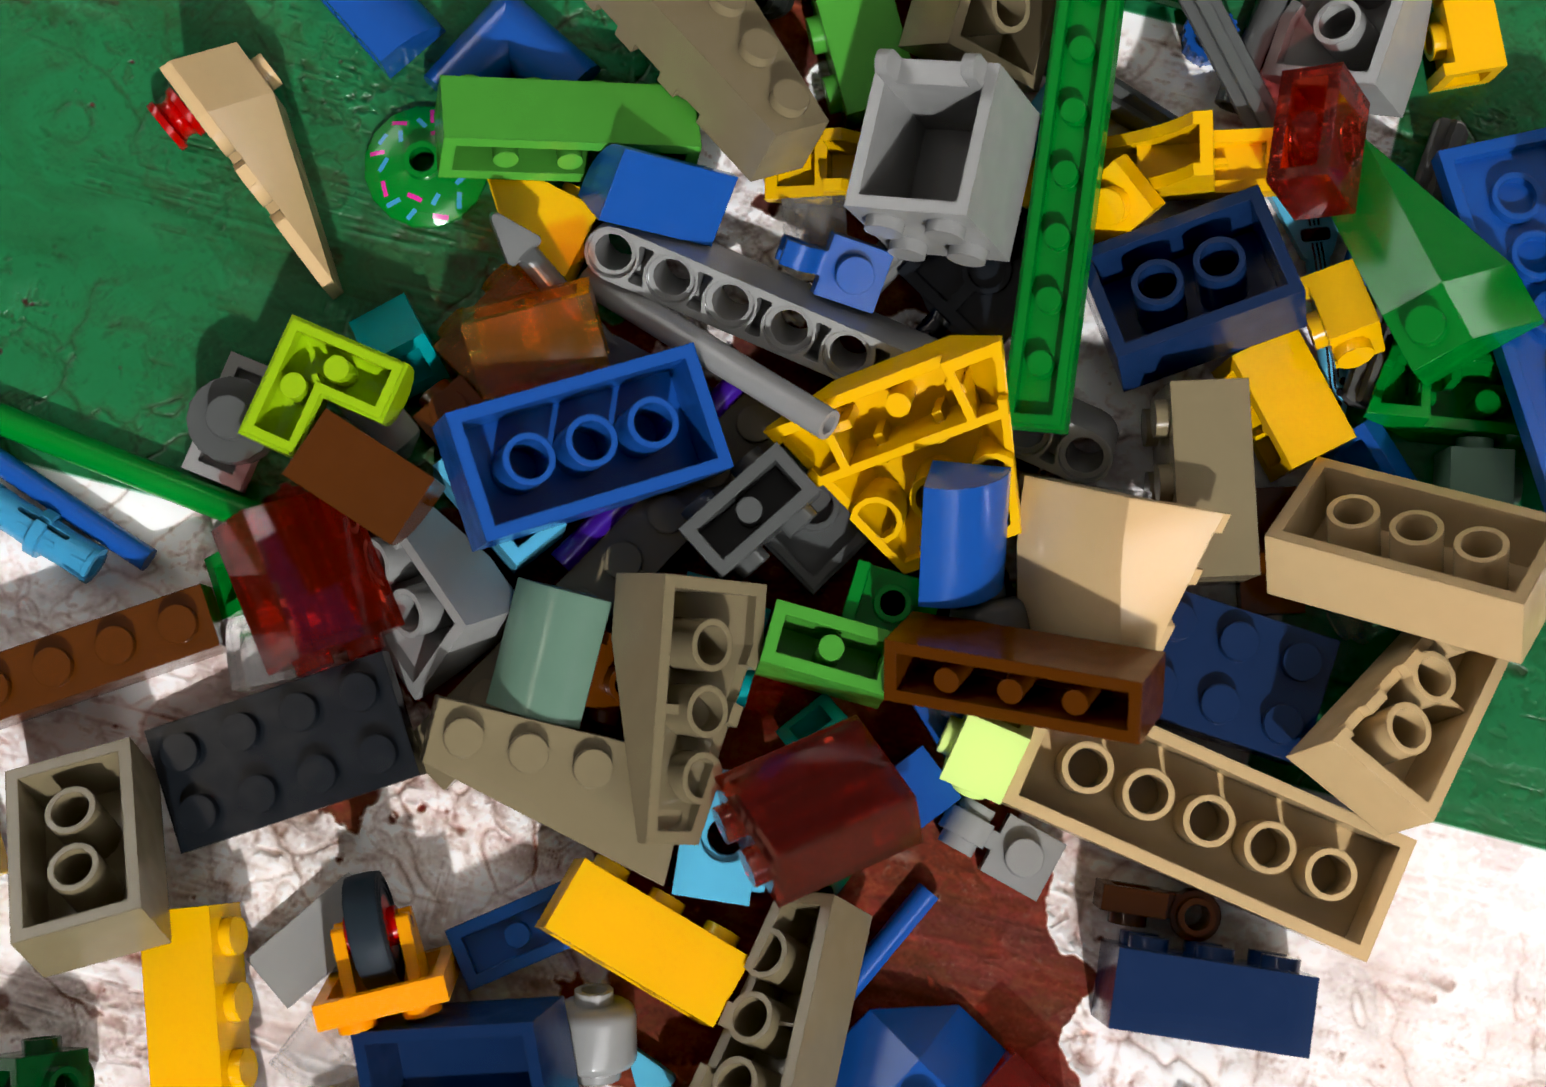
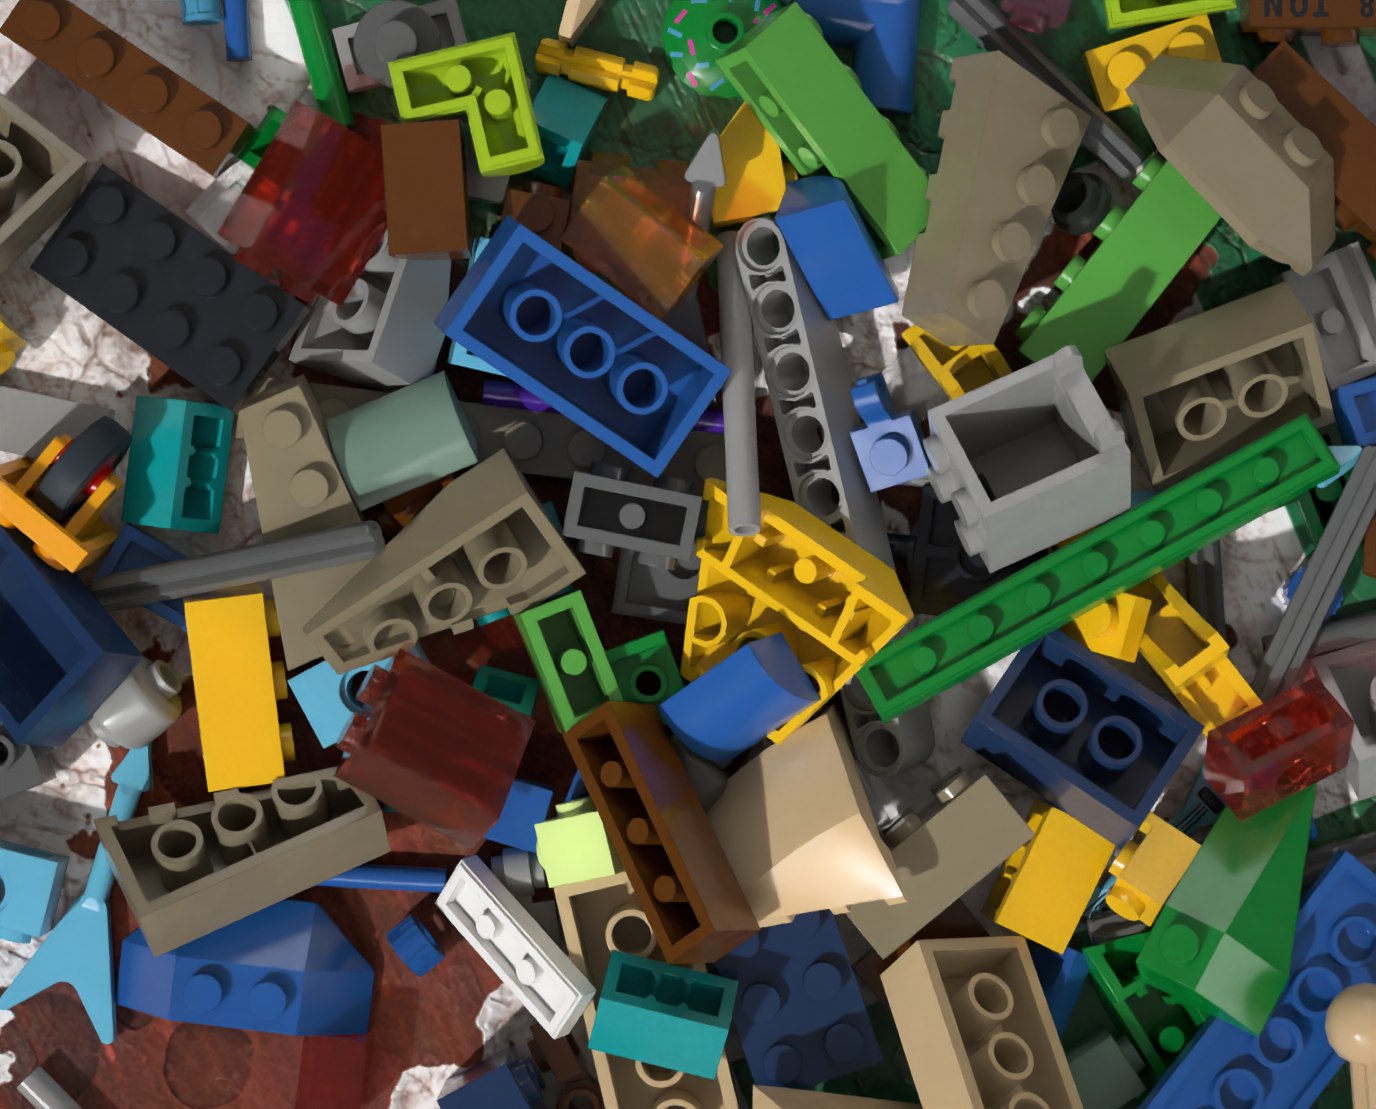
camera: 55 degrees right, 5 degrees up
none -> dark grey axle [91,520,385,612]
none -> teal brick [121,396,234,534]
none -> blue axle [386,913,446,977]
none -> white tile [435,855,597,1040]
none -> yellow axle [534,38,660,101]
none -> teal brick [588,950,739,1080]

